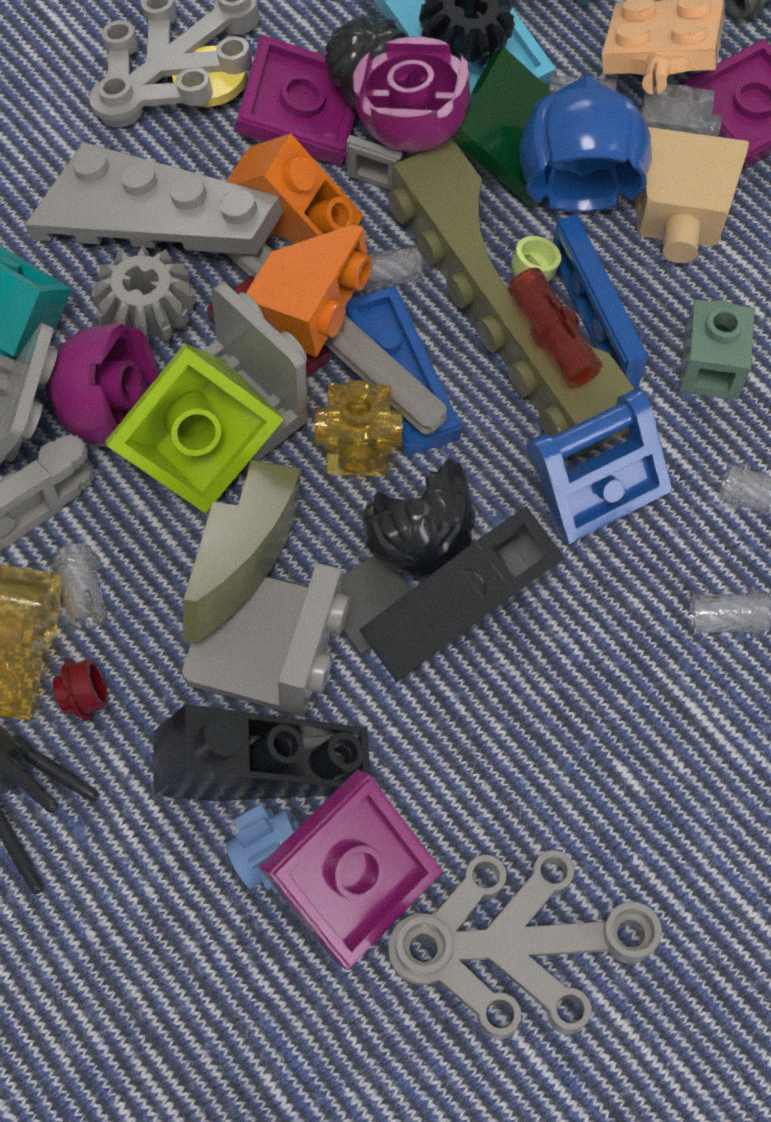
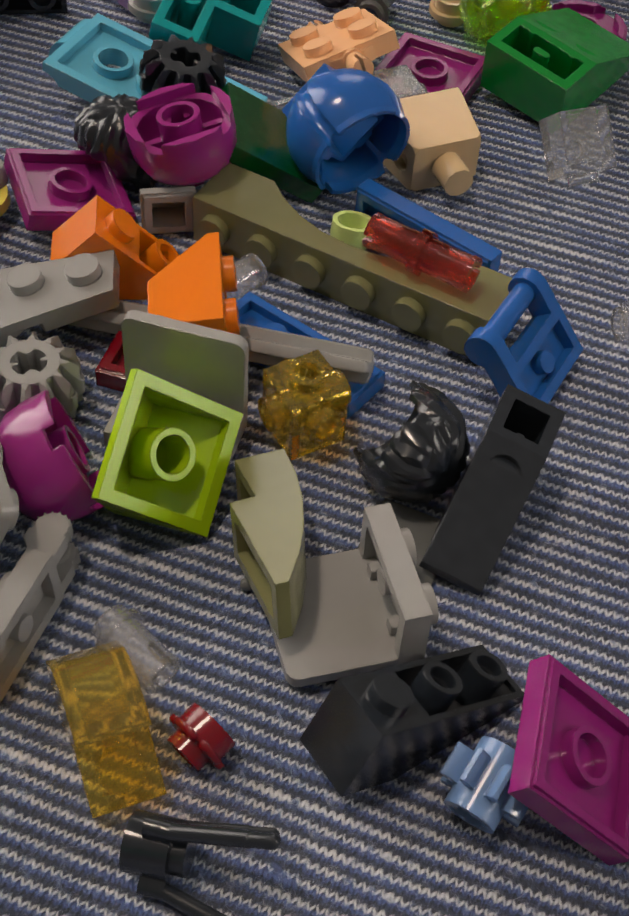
camera: 30 degrees left, 15 degrees down
sand green brick [679,300,755,400] -> none

